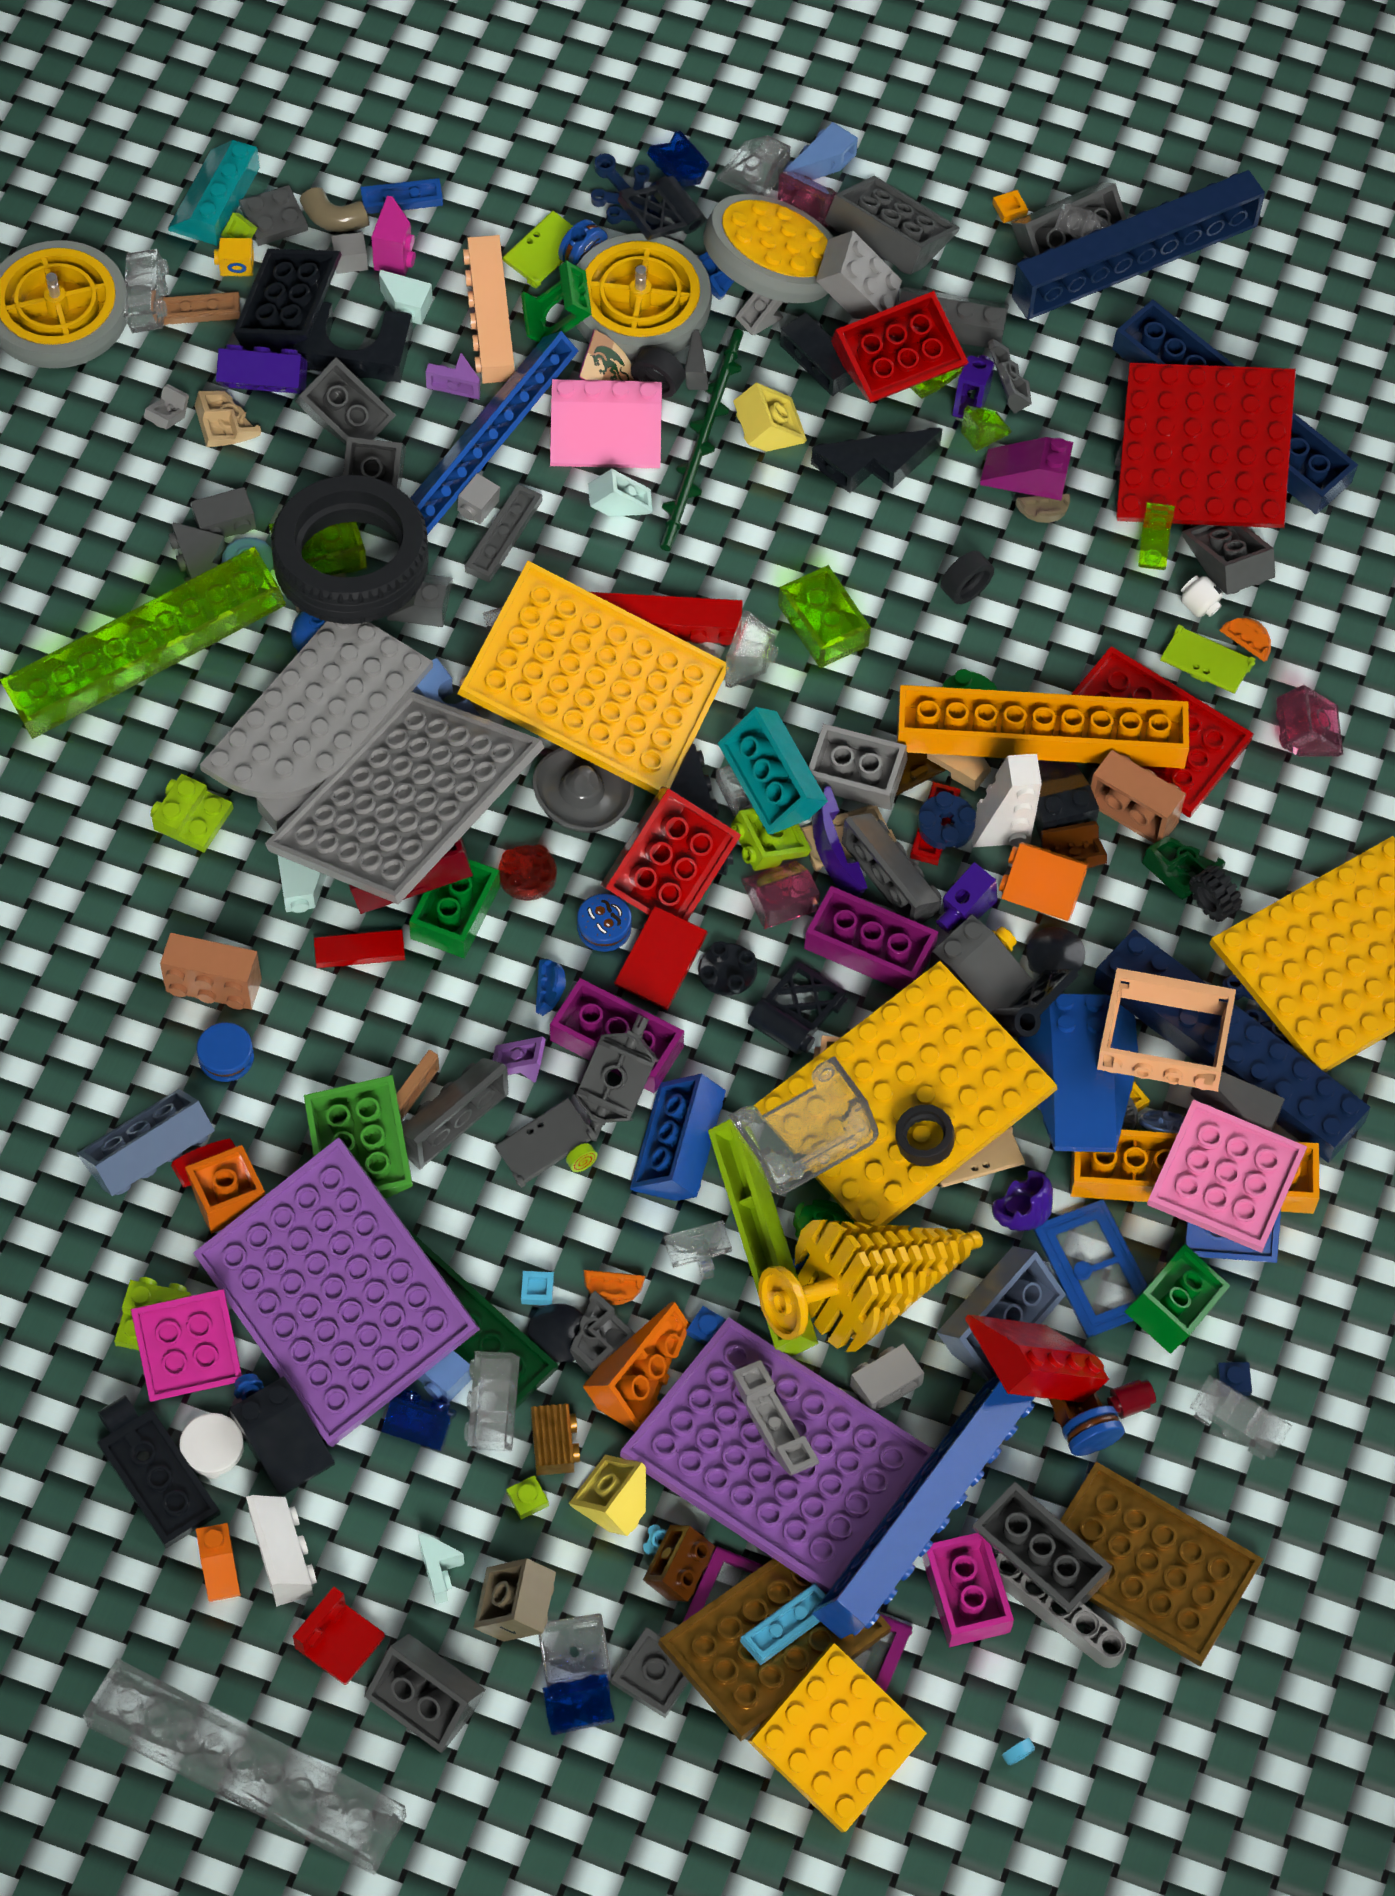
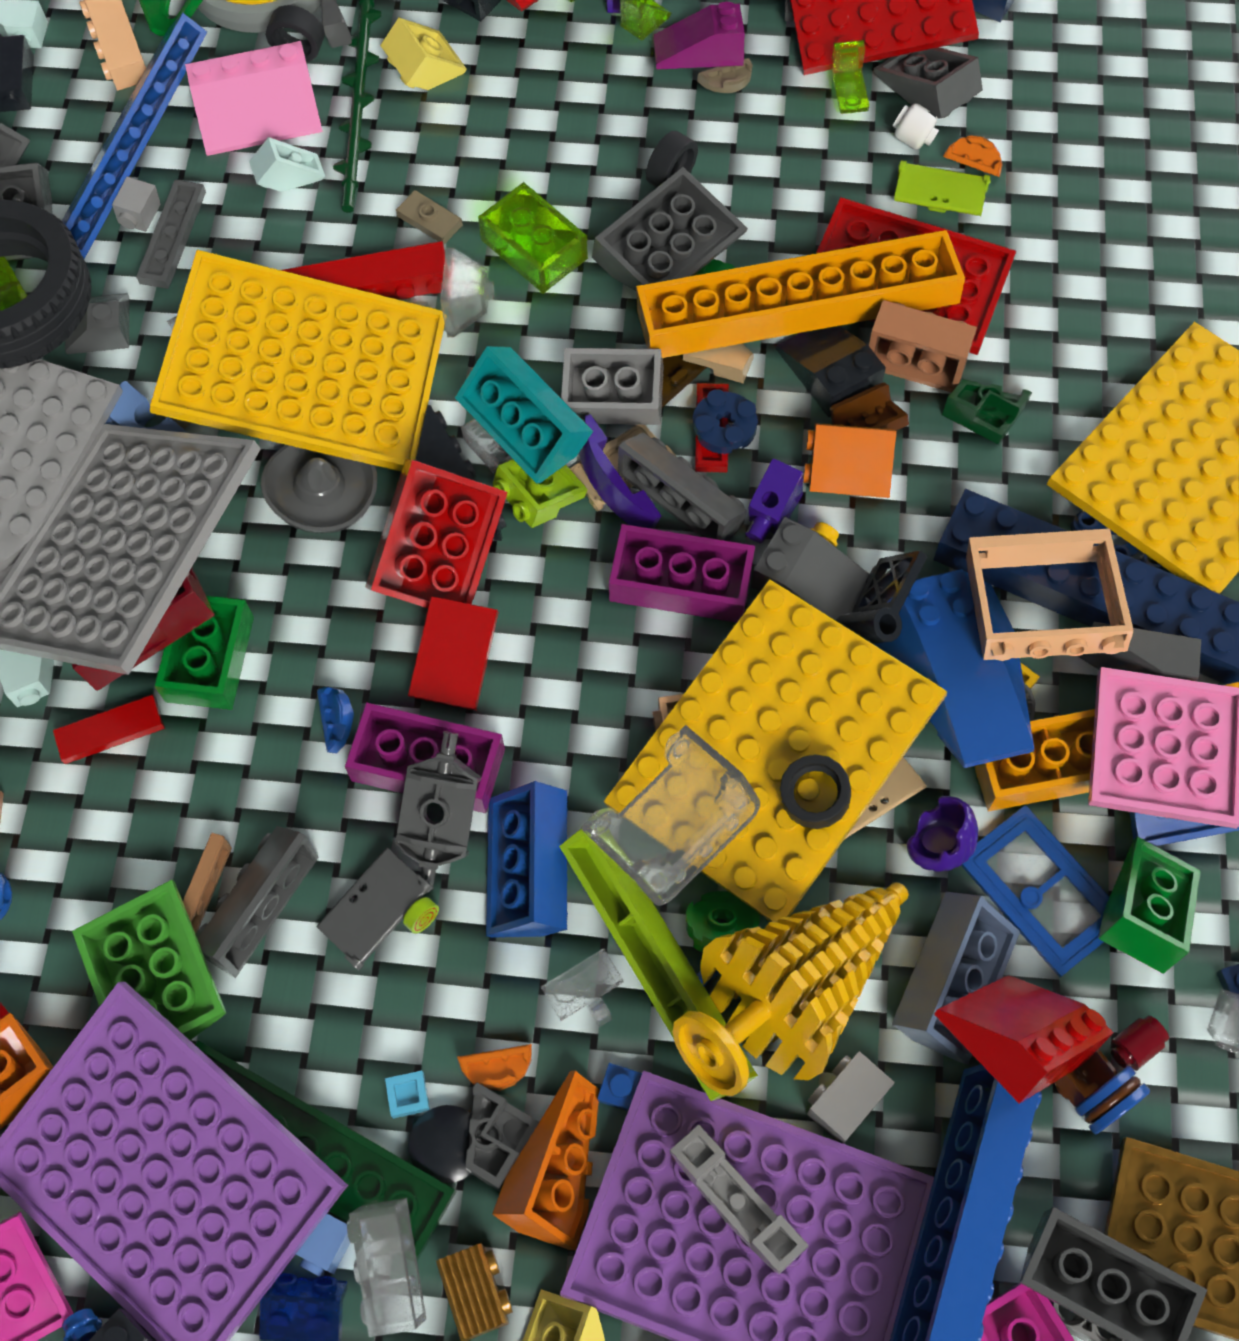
camera: 10 degrees left, 5 degrees up
medium lavender slope [426,353,480,400] -> none
medium lavender slope [493,1036,546,1082] -> none
clear red tile [498,844,557,901] -> none
blue head [577,894,632,952] -> none
shield [579,329,635,381] -> none
black dish [698,941,758,996] -> none
clear pink slope [742,860,820,929] -> none
black piece [748,961,848,1055] -> none
black slope [811,428,942,493] -> none
white wedge [972,754,1042,847] -> none
black dish [1026,927,1085,975] -> none
medium blue wheel [1139,1110,1185,1133] -> none
black tyre [1189,865,1242,922] -> none
clear pink slope [1276,685,1344,757] -> none
none -> dark tan plate [396,190,463,245]
none -> dark grey slope [592,167,748,291]

